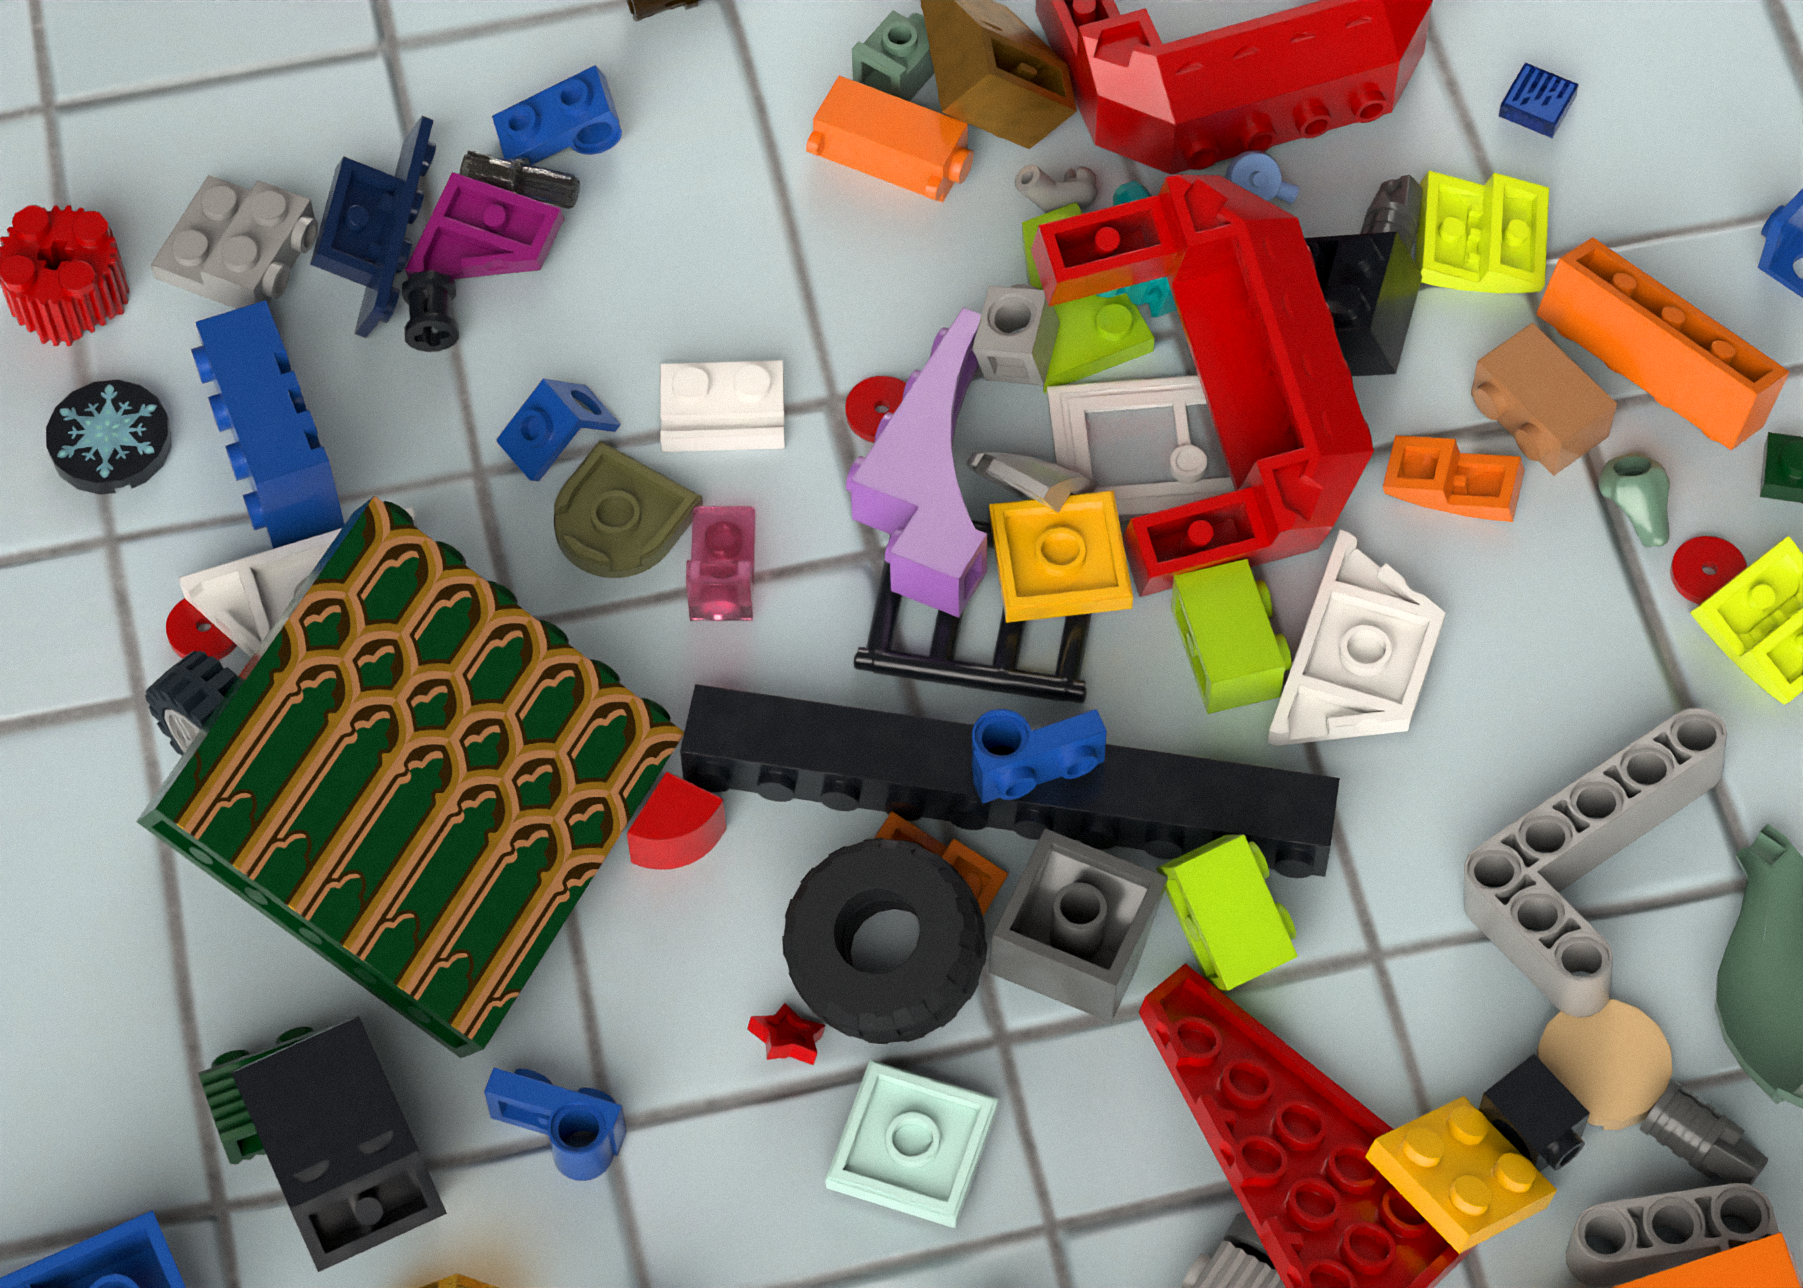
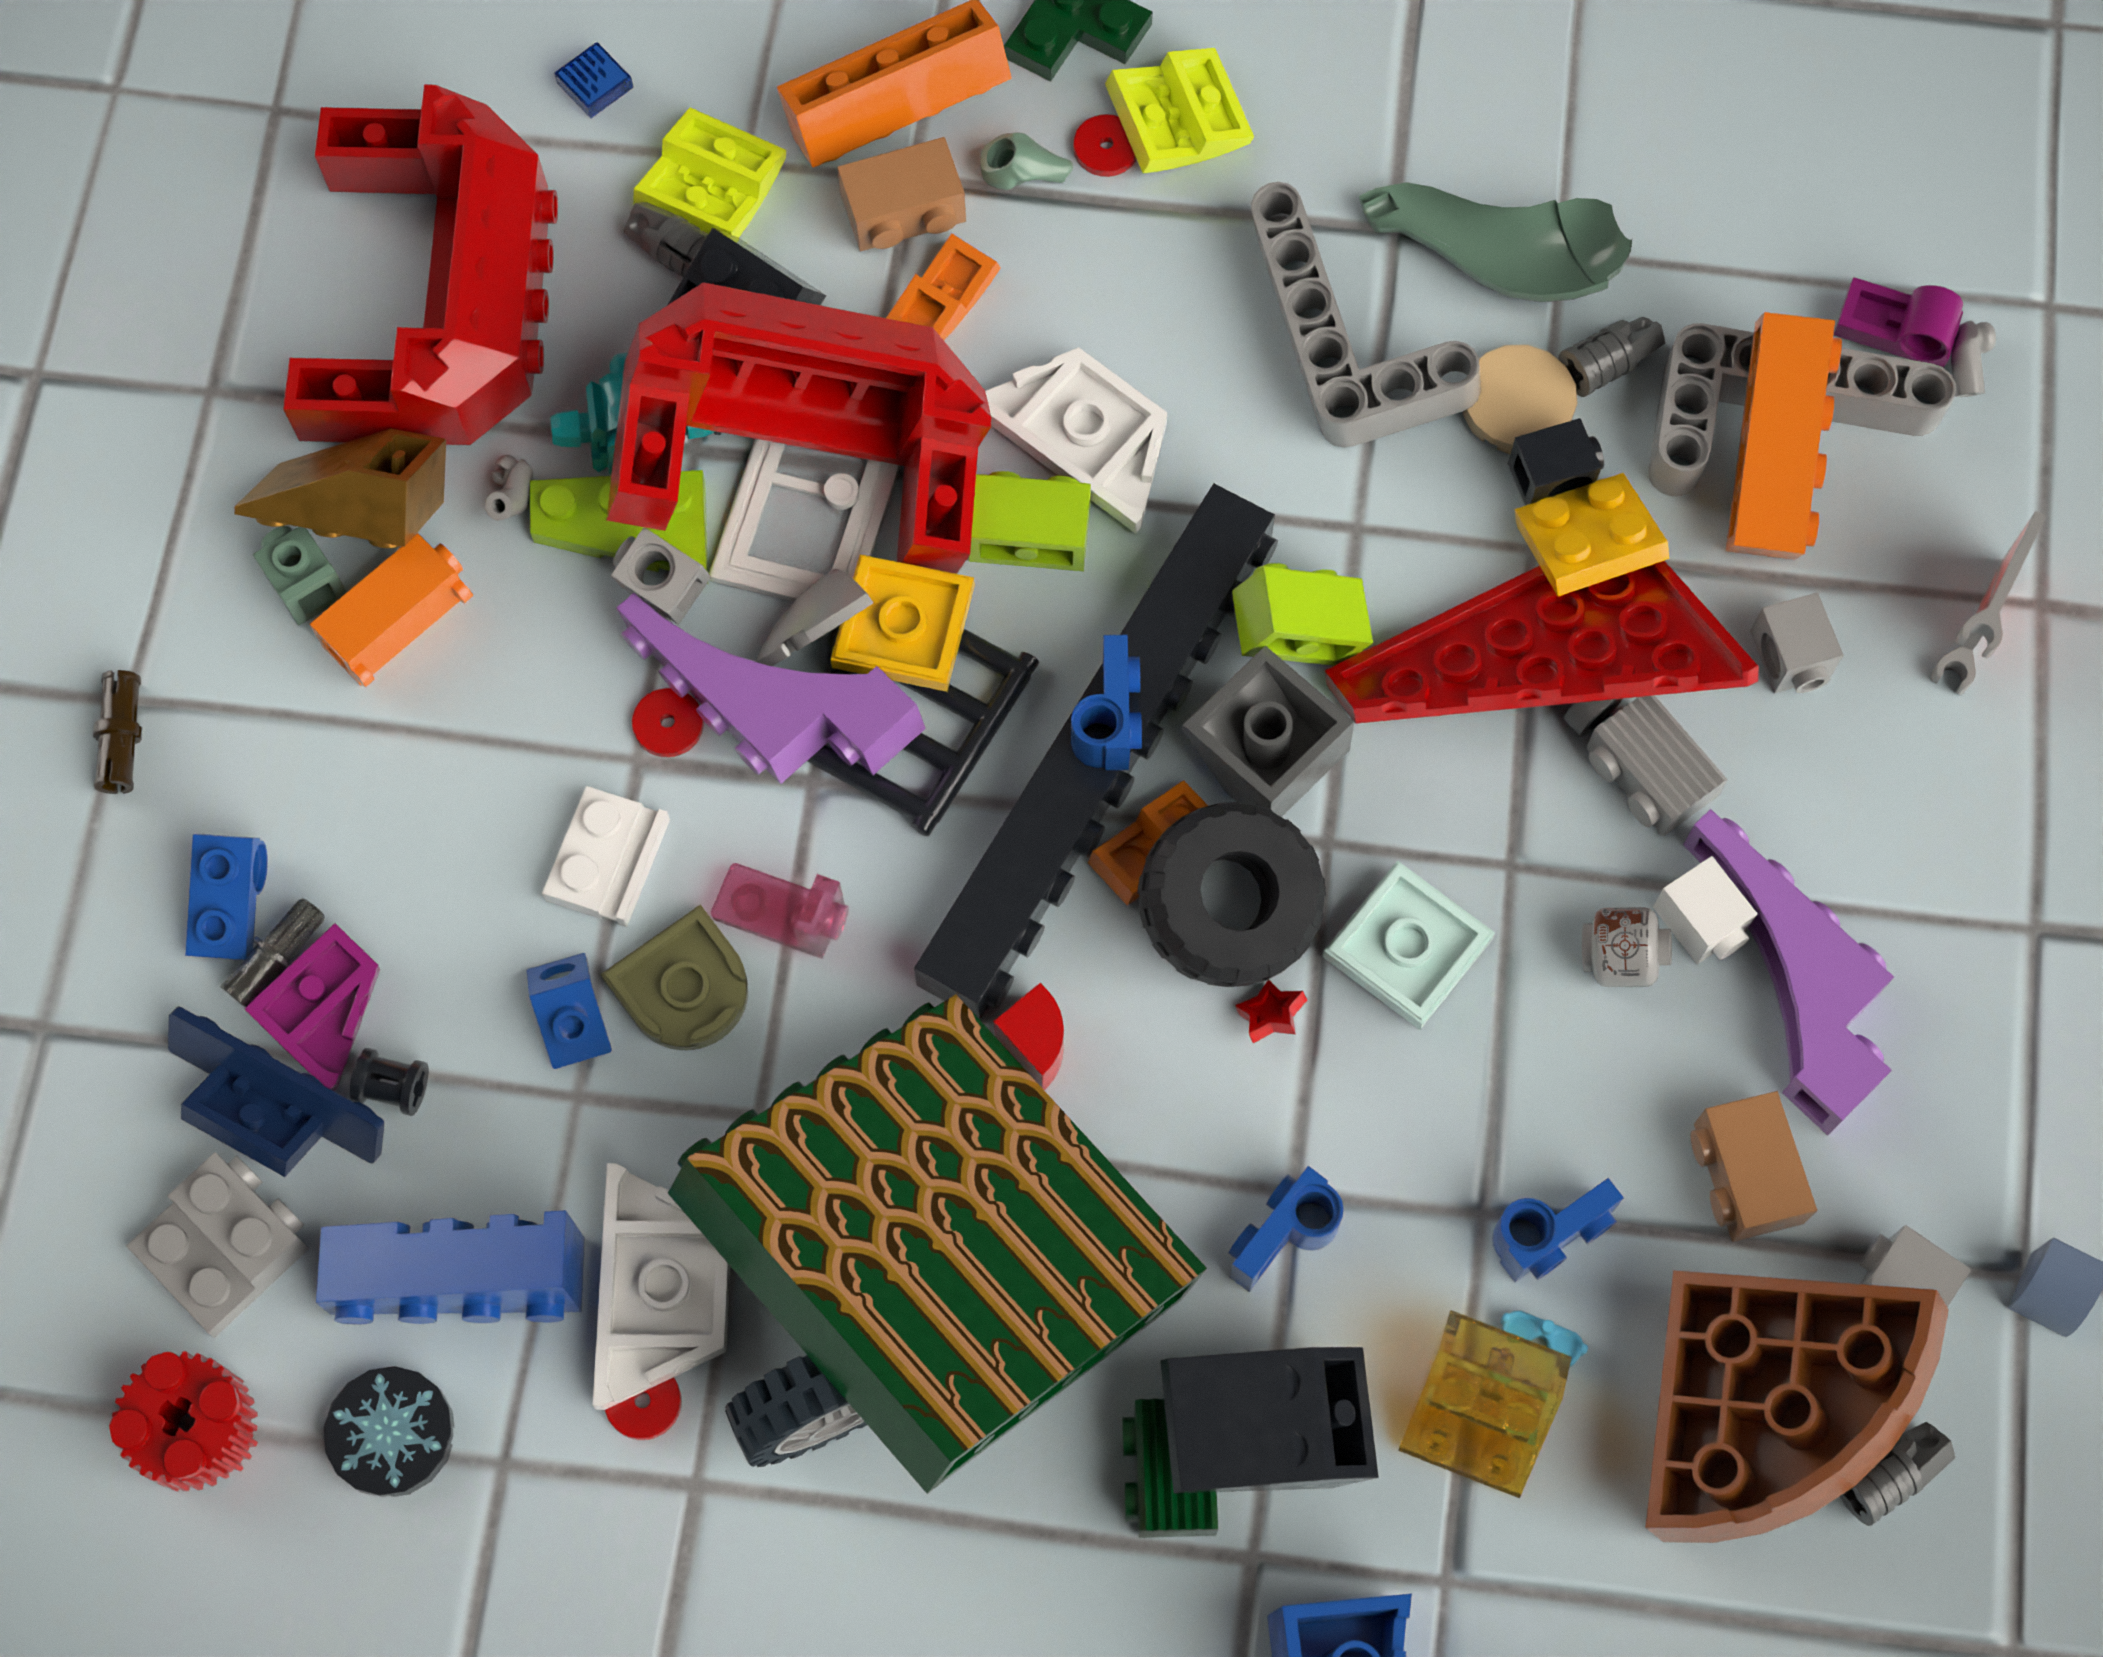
camera: 70 degrees left, 10 degrees up
light blue piece [1225,150,1299,204] -> none

